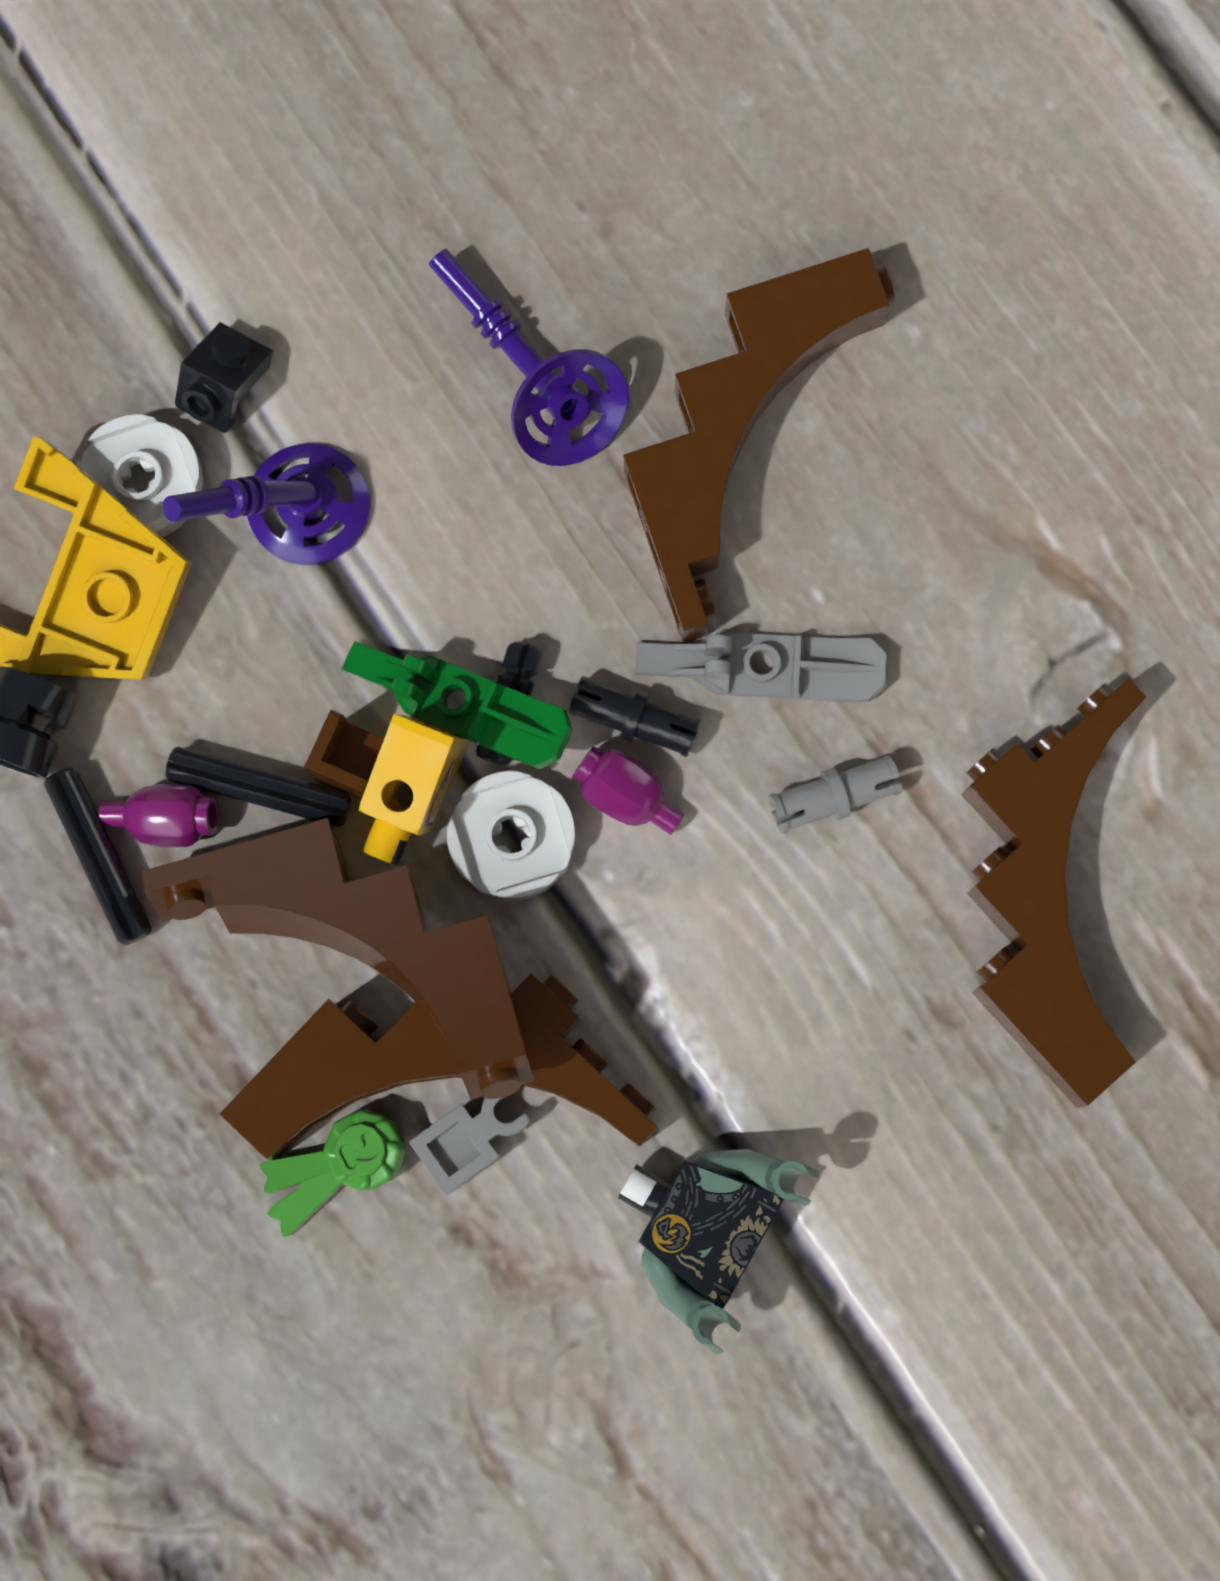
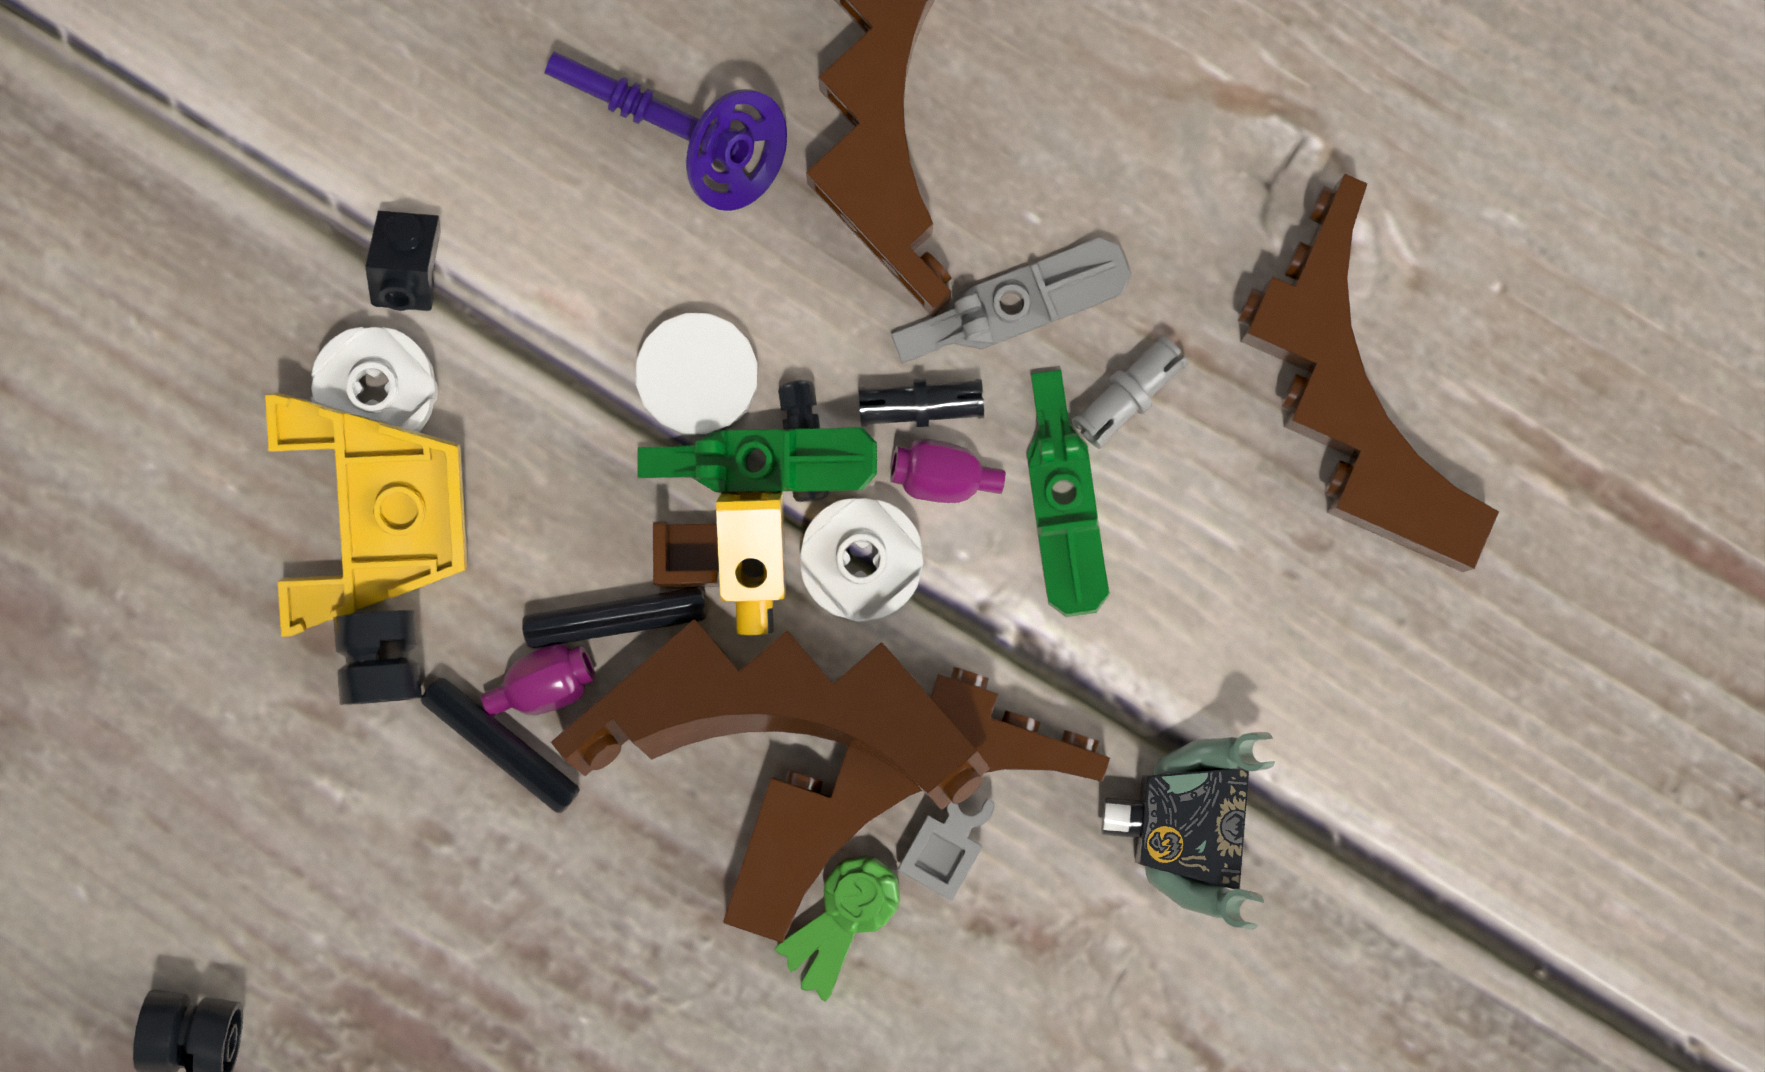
camera: 30 degrees left, 5 degrees up
dark purple dish [163,443,370,565] -> none
none -> white tile [636,313,758,436]
none -> green piece [1026,370,1110,617]

